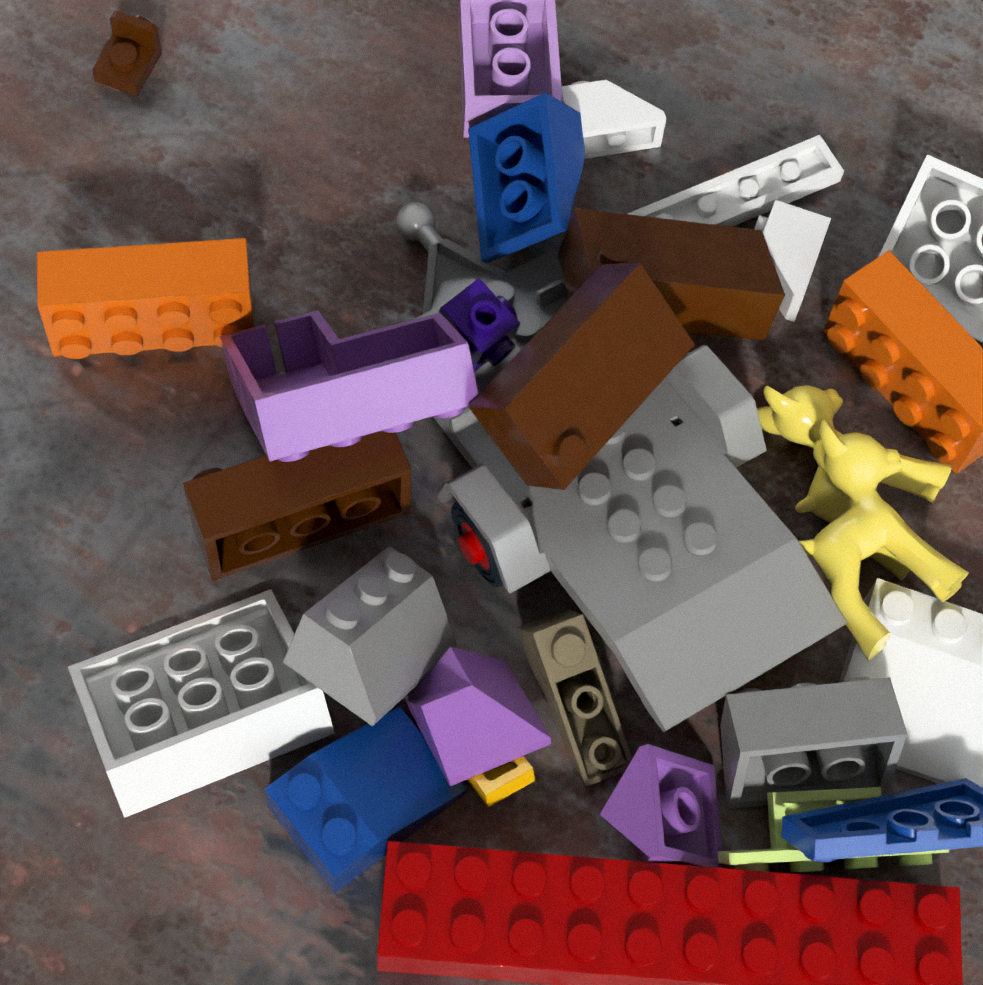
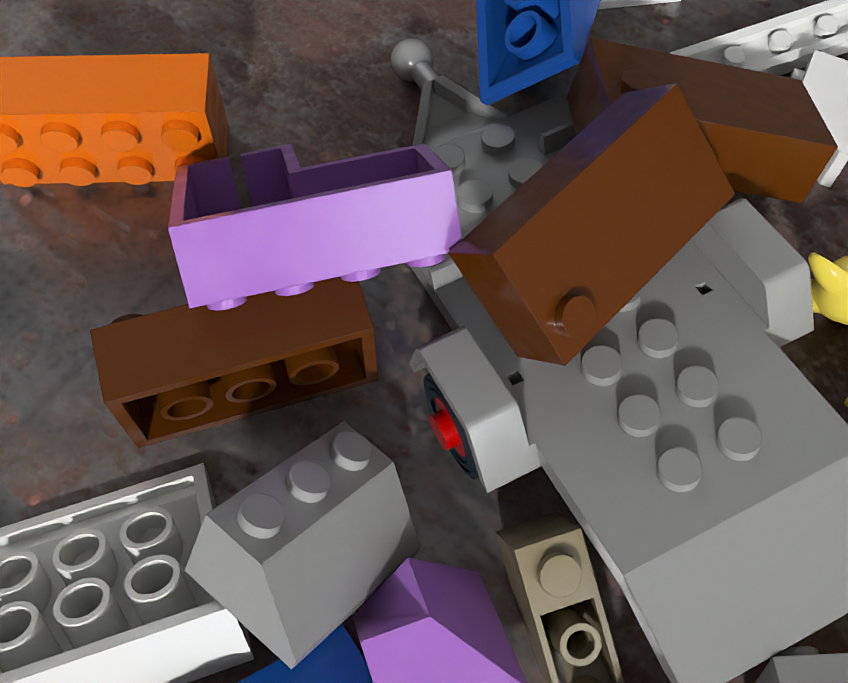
camera: 10 degrees right, 0 degrees up
dark purple brick [439,278,521,372] -> none

